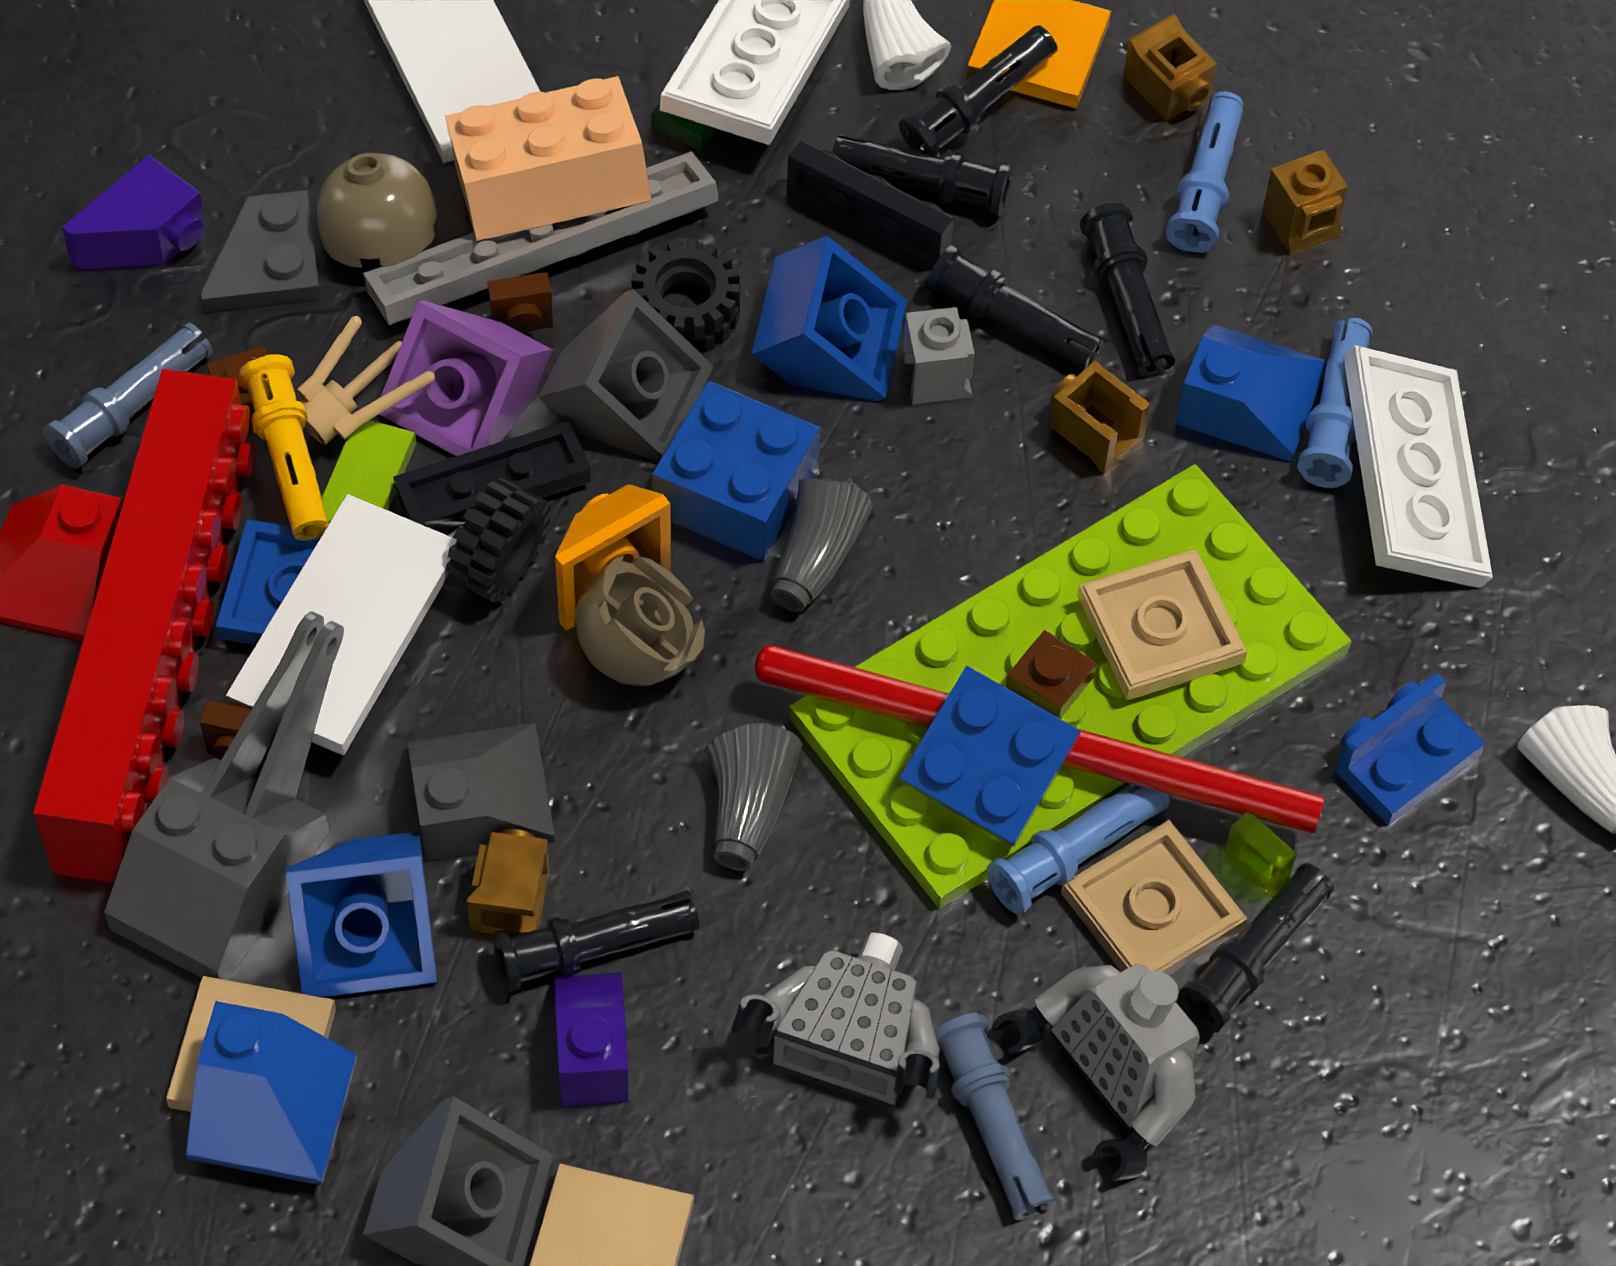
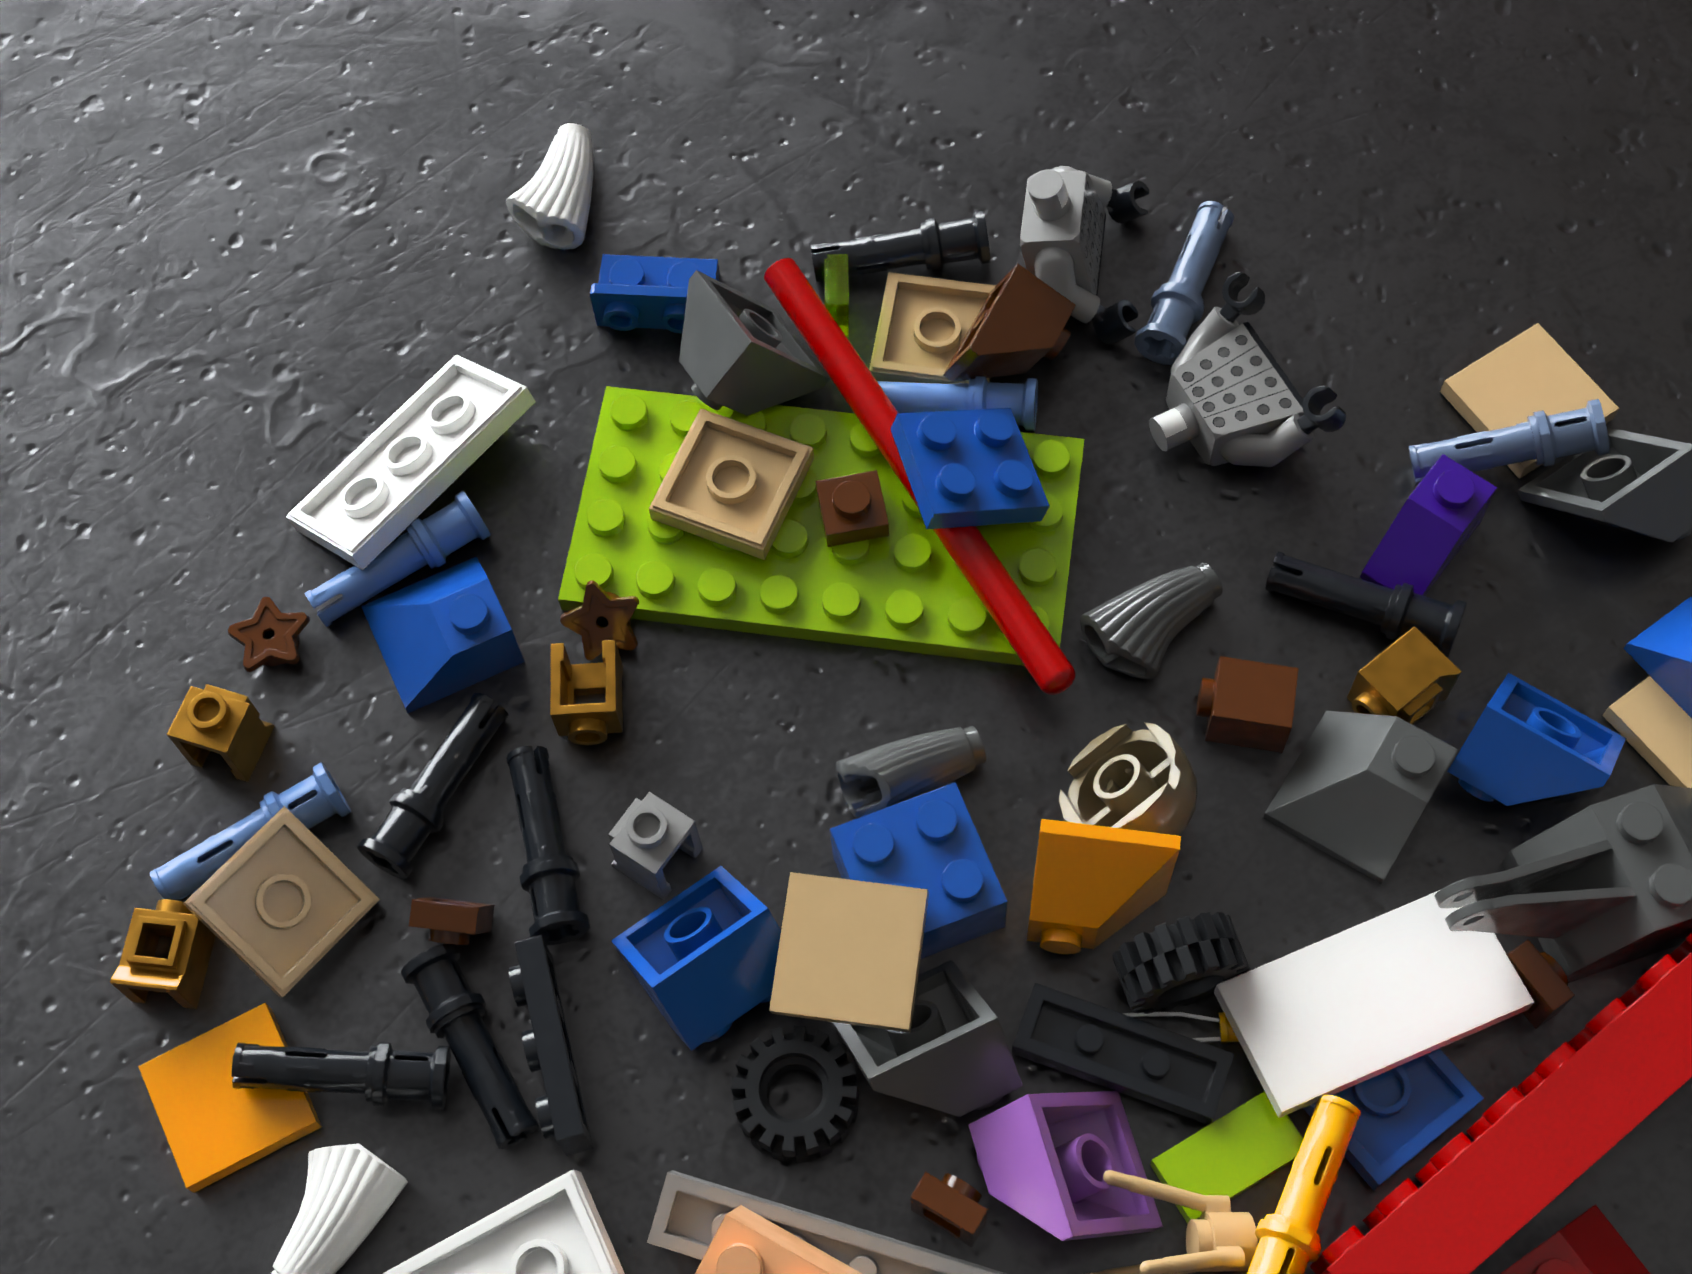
camera: 130 degrees left, 5 degrees up
none -> tan tile [183,806,380,998]
none -> reddish brown plate [228,597,310,672]
none -> reddish brown plate [409,897,495,945]
none -> reddish brown plate [560,580,639,660]
none -> dark grey slope [679,270,830,416]
none -> tan tile [769,872,929,1032]
none -> reddish brown slope [943,263,1076,382]
none -> reddish brown brick [1196,656,1299,753]
none -> sand blue pin [1408,399,1610,484]

